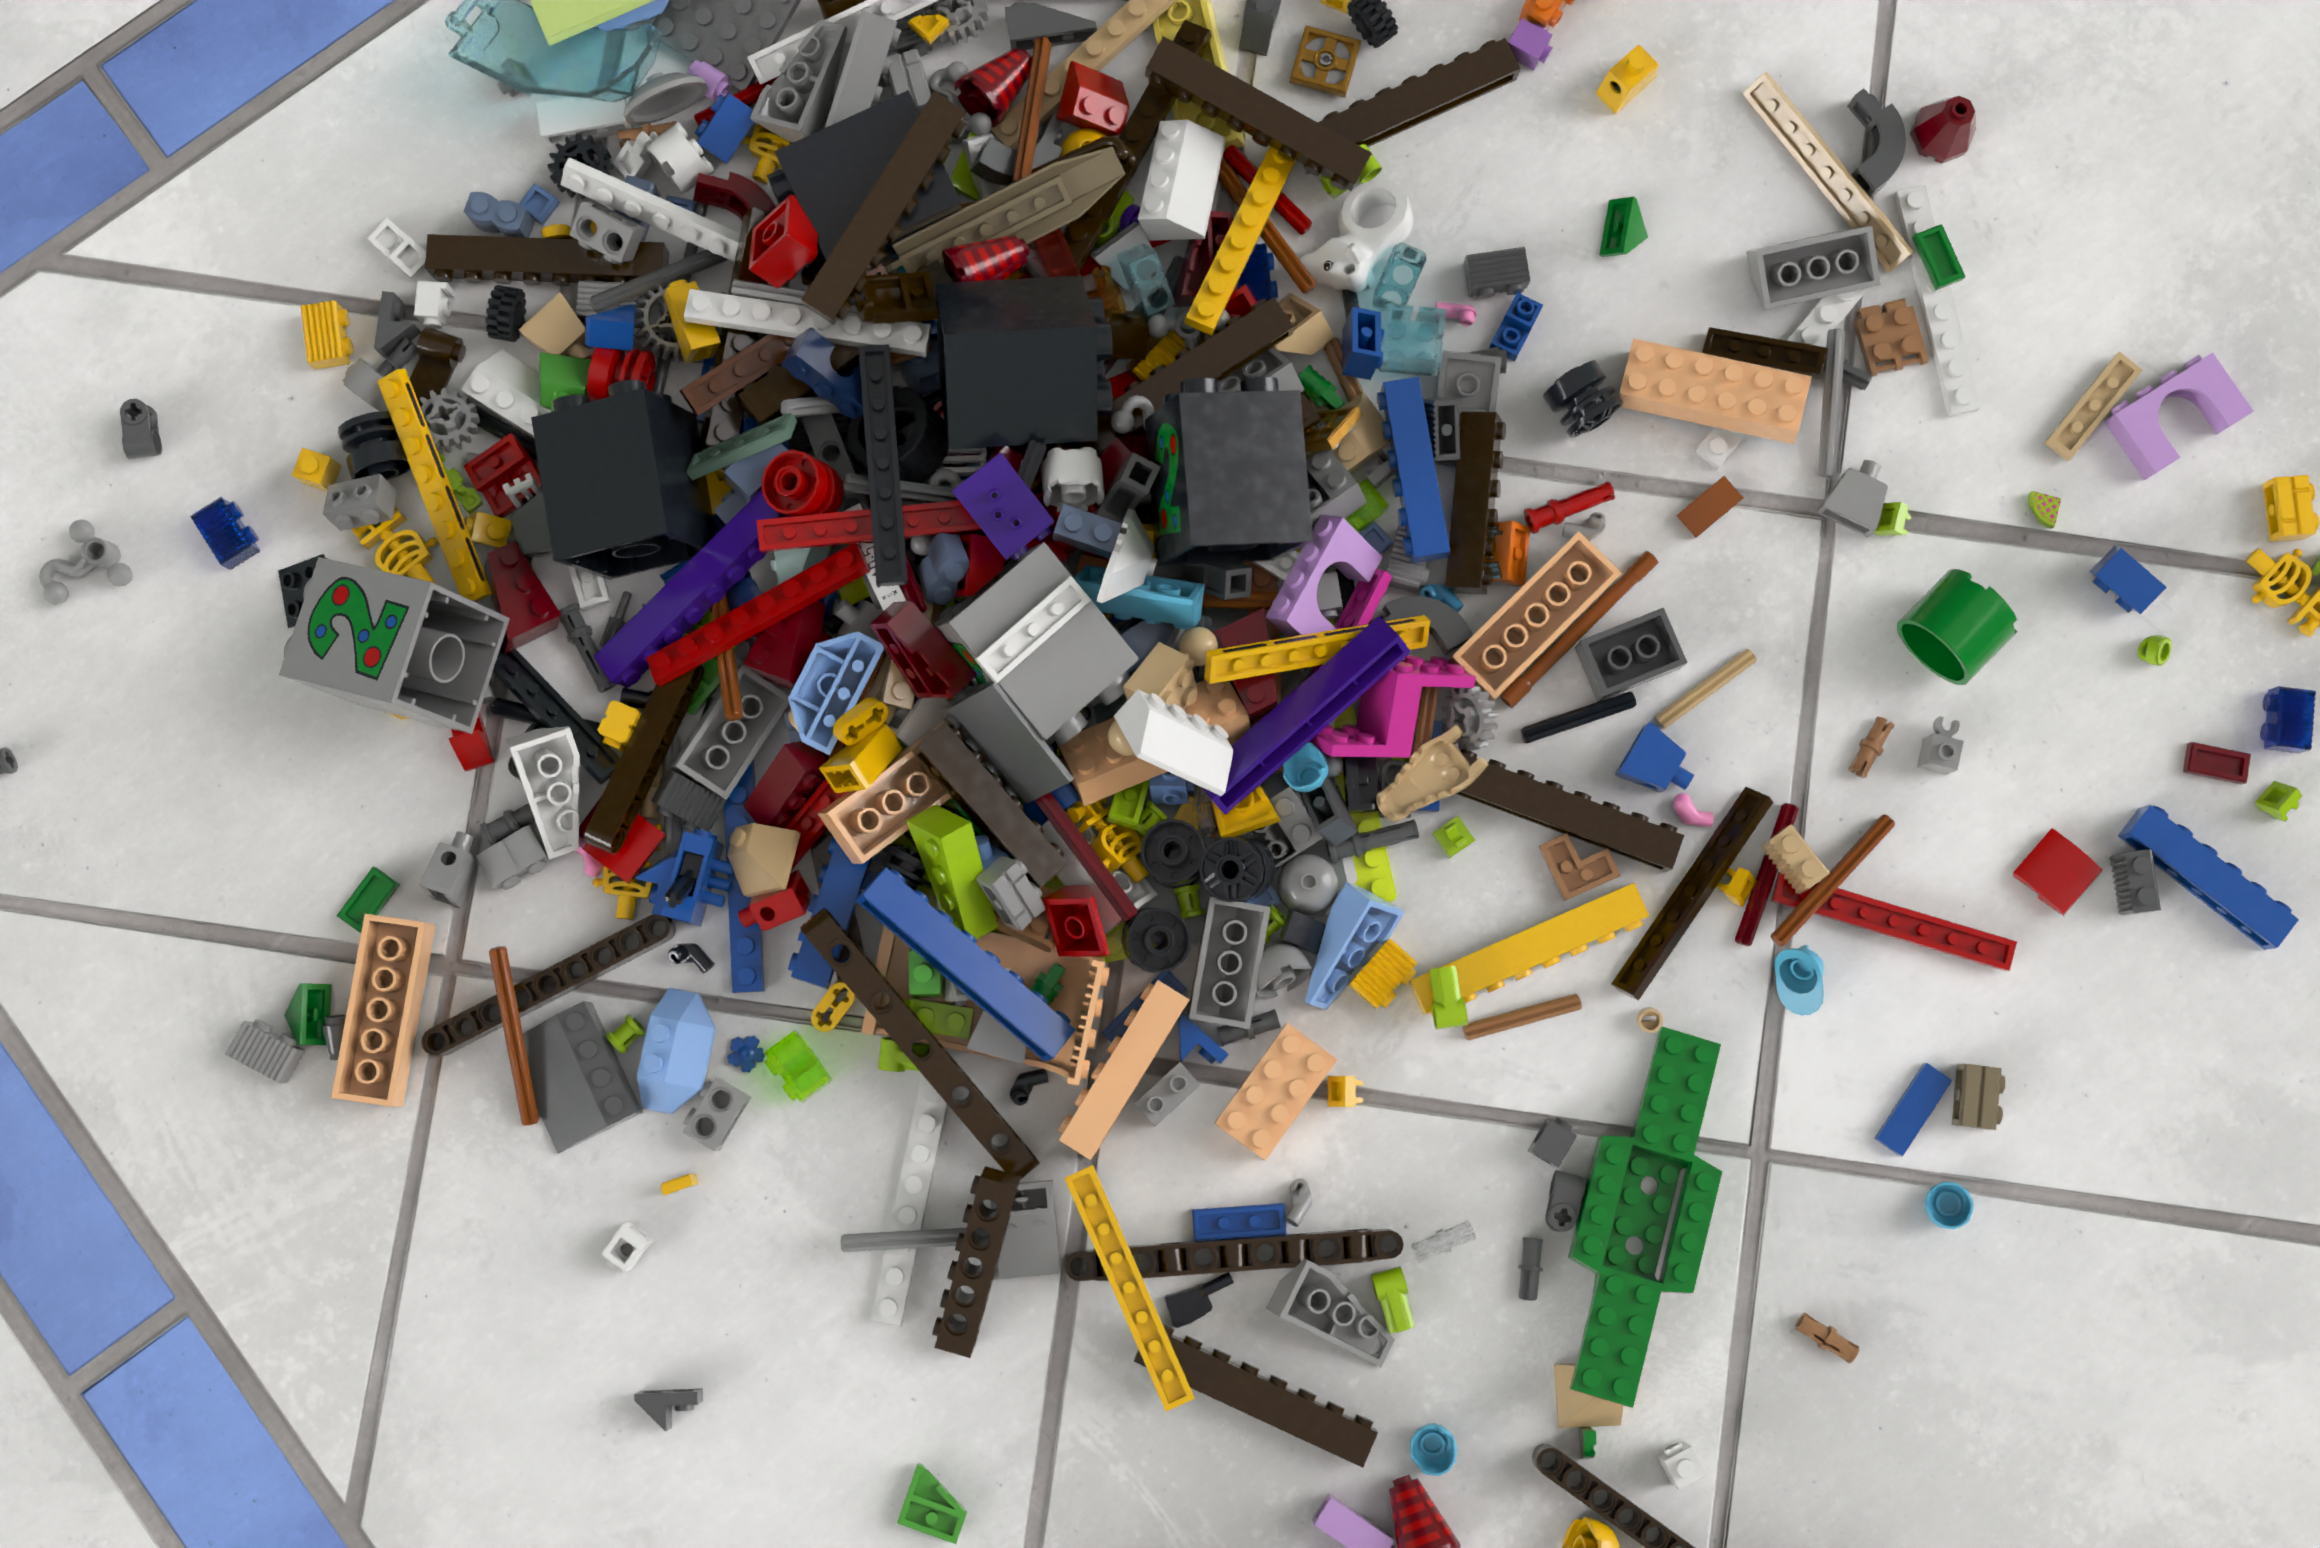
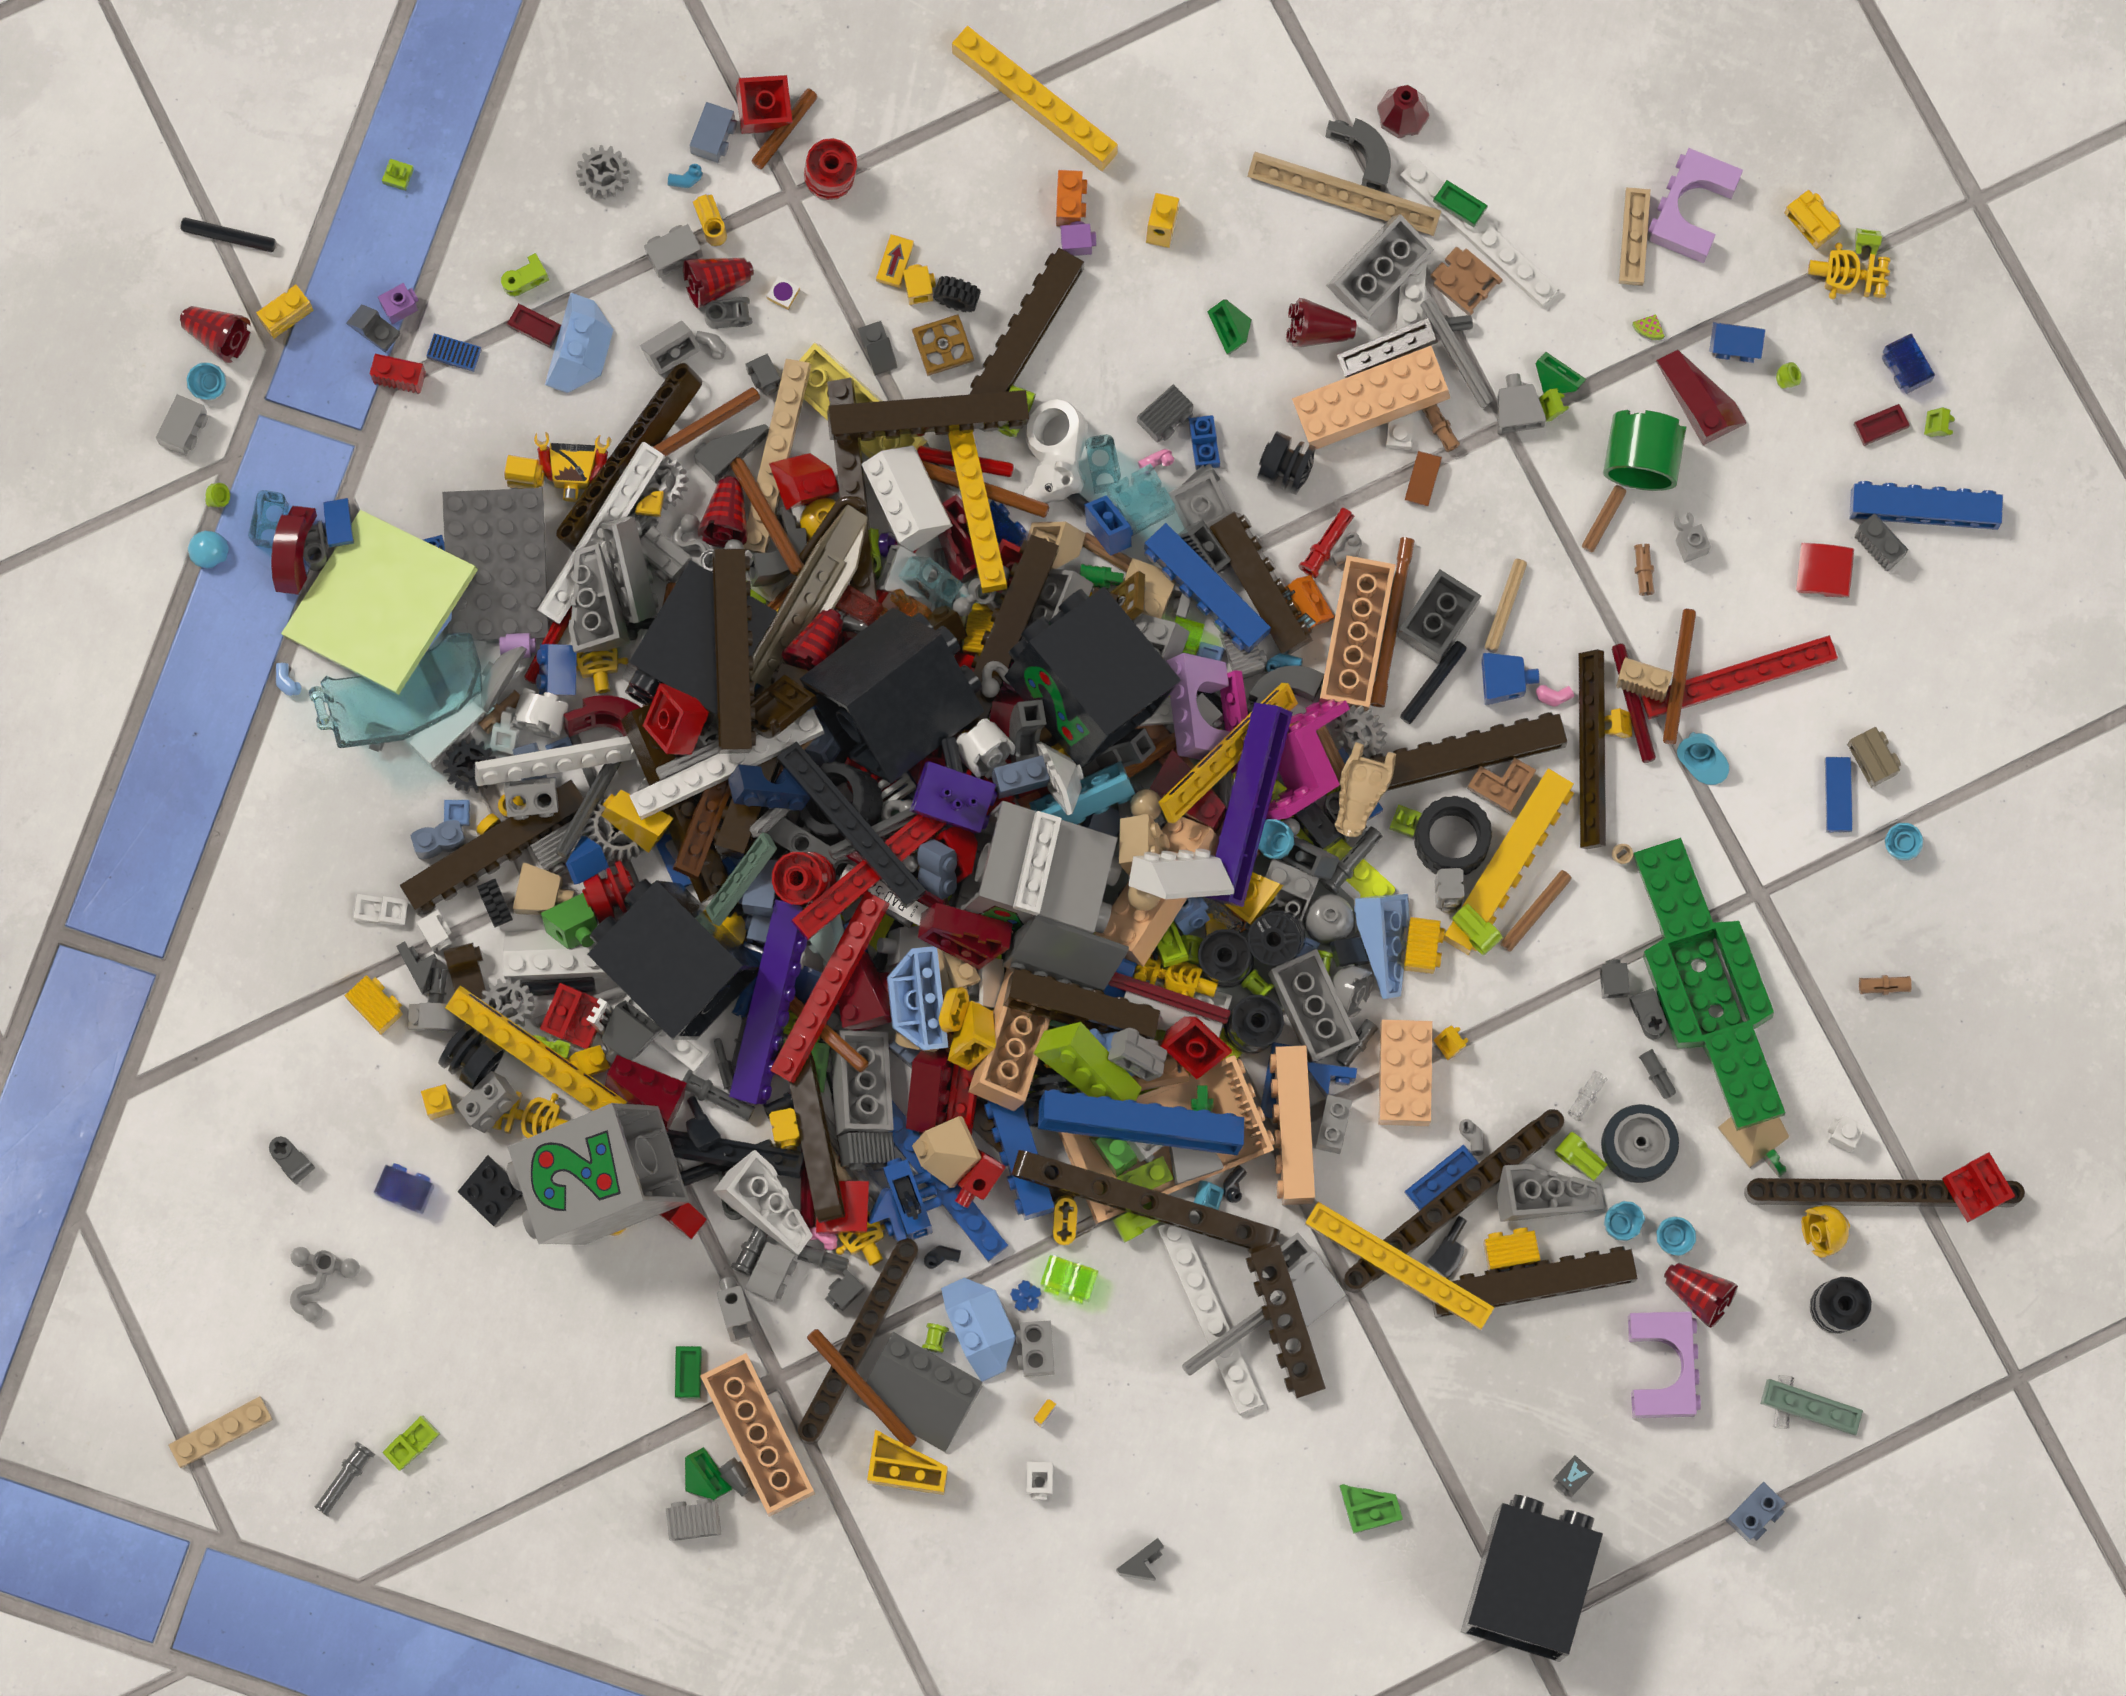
camera: 35 degrees left, 5 degrees down
none -> lime slope [382,1416,440,1471]
none -> black piece [686,1096,721,1150]
none -> dark grey axle [797,1245,849,1272]
none -> dark grey brick [825,1269,865,1311]
none -> yellow wedge [867,1429,948,1495]
none -> medium azure brick [1194,1181,1224,1210]
none -> dark red cone [1286,298,1357,347]
none -> black tyre [1414,796,1492,875]
none -> medium nougat pin [1422,404,1460,452]
none -> light grey brick [1434,868,1464,912]
none -> yellow brick [1483,1227,1540,1270]
none -> green slope [1535,352,1586,394]
none -> medium nougat axle [1582,485,1626,552]
none -> wheel [1601,1104,1679,1183]
none -> medium azure hair [1604,1201,1645,1241]
none -> dark red wedge [1656,350,1747,445]

